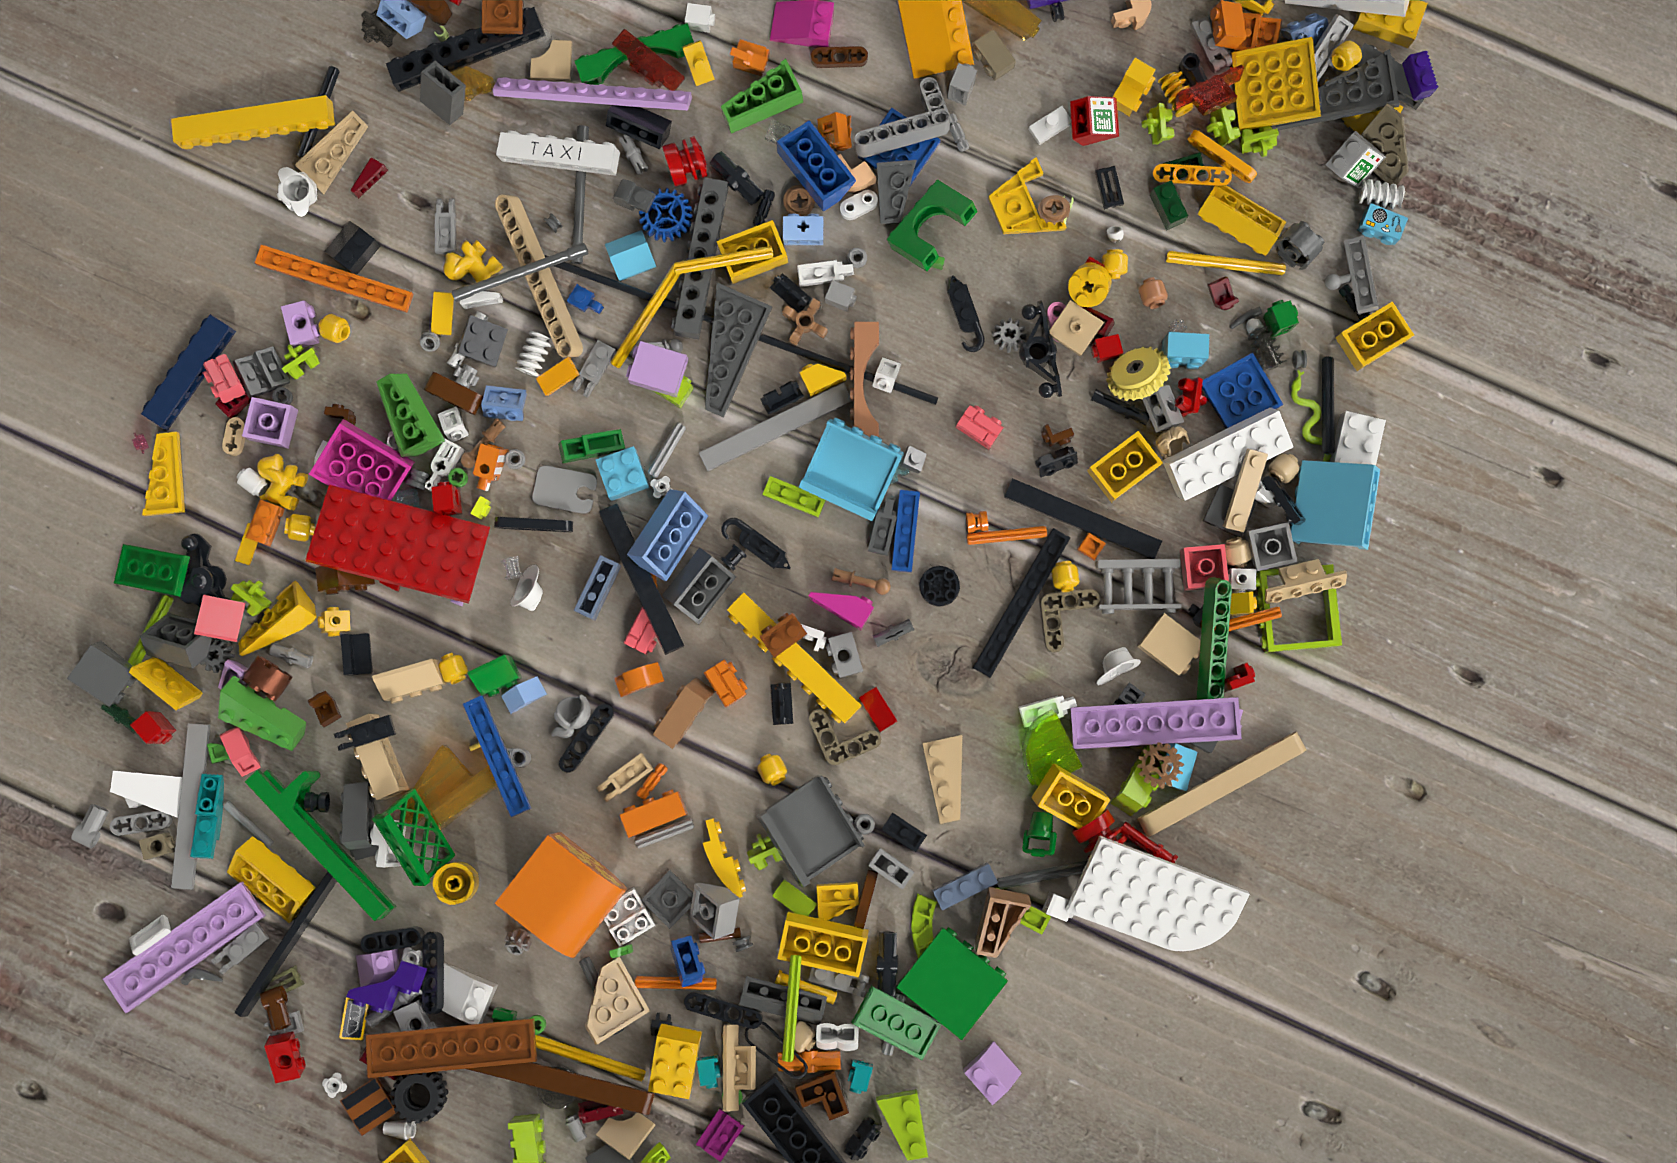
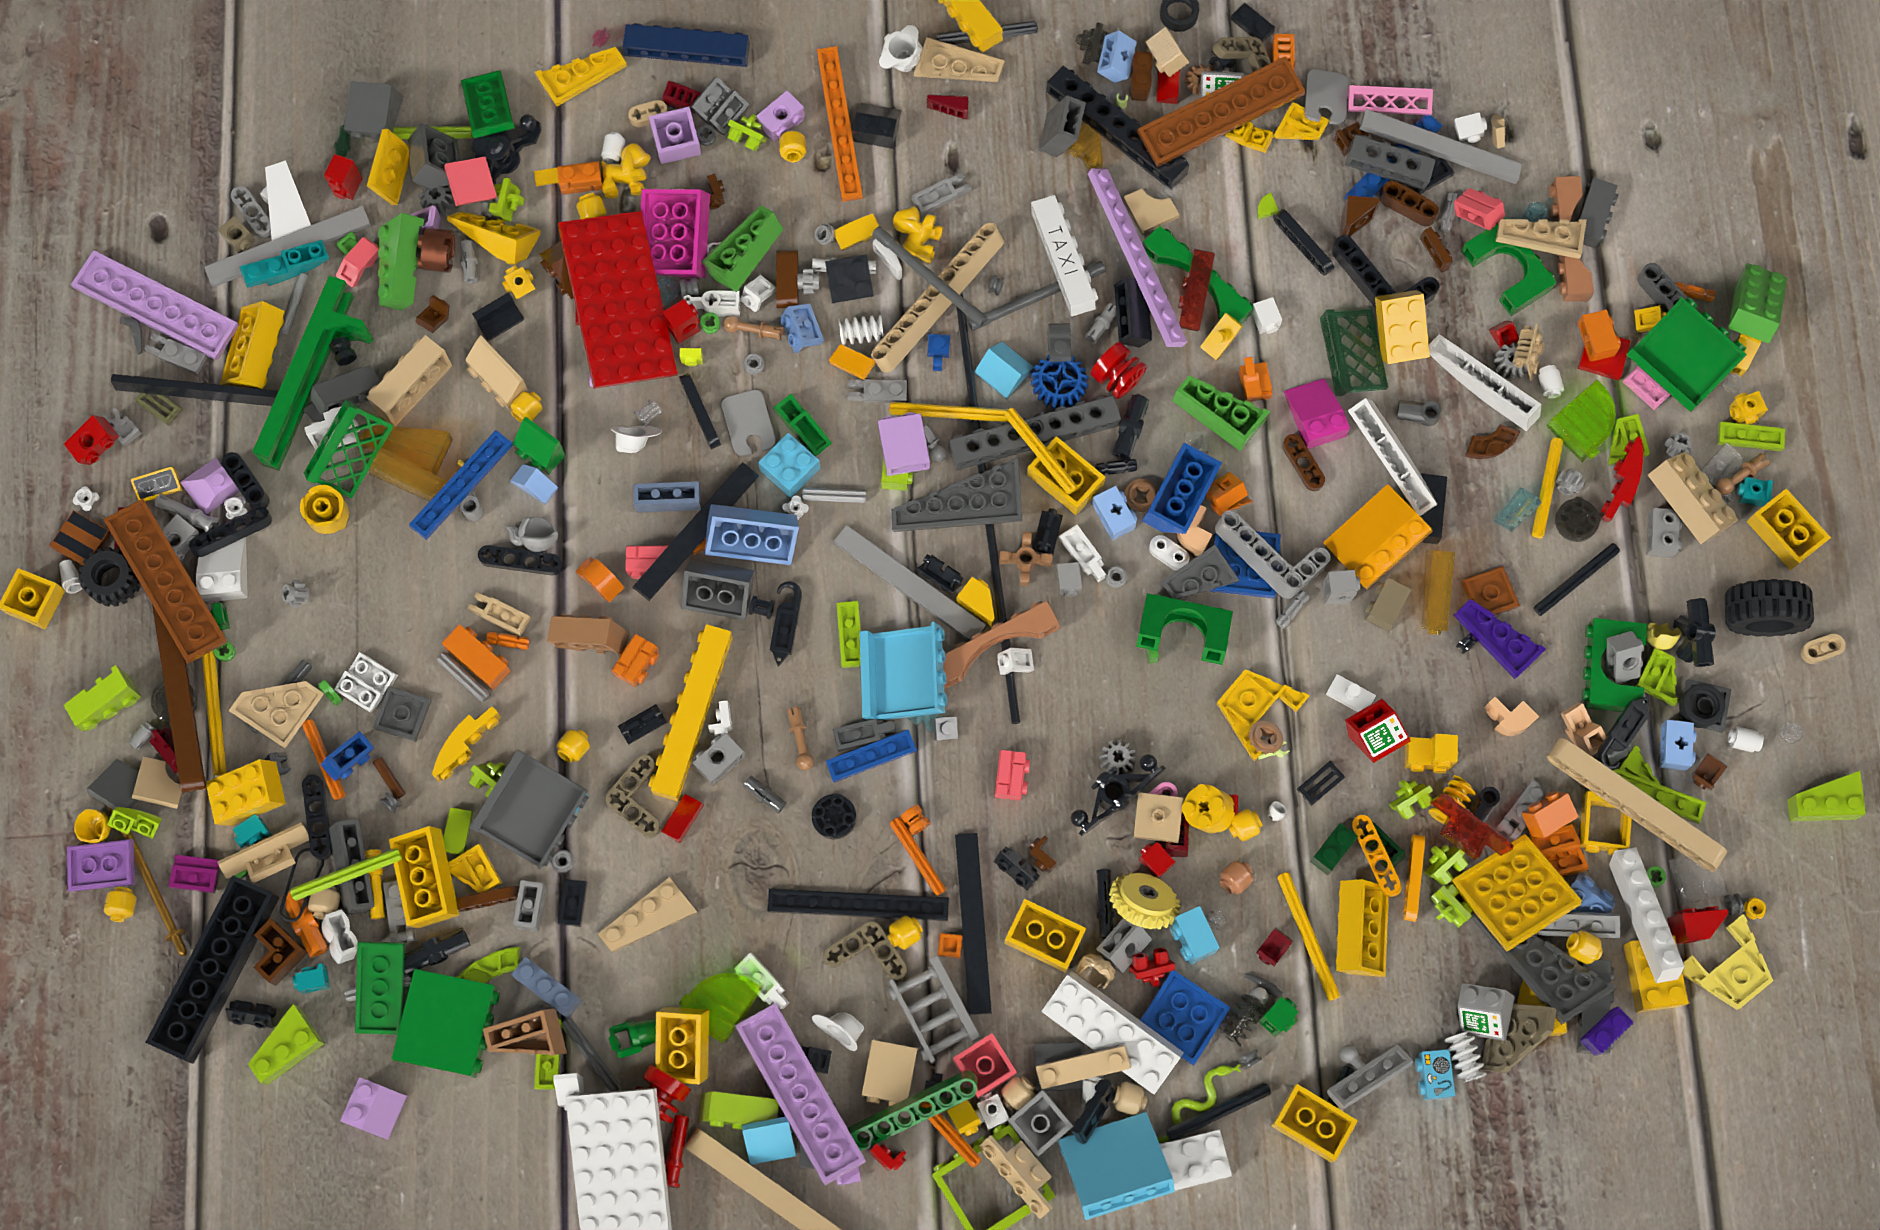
camera: 60 degrees right, 10 degrees down
light grey piece [71,804,109,849] -> none
white tile [129,915,171,956] -> none
coral brick [203,354,245,403] -> none
reddish brown piece [260,985,291,1031] -> none
black hinge [334,715,396,751] -> none
dark purple arch [346,960,427,1013] -> none
orange torso [473,443,509,491] -> none
orange brick [495,832,627,958] -> none
light grey slope [689,883,740,940] -> none
dark orange bracket [760,613,807,658] -> none
dark pink slope [808,592,874,631] -> none
black plate [947,275,985,352] -> none
medium nougat gear [1137,742,1184,789] -> none
dark grey brick [1275,221,1325,270] -> none

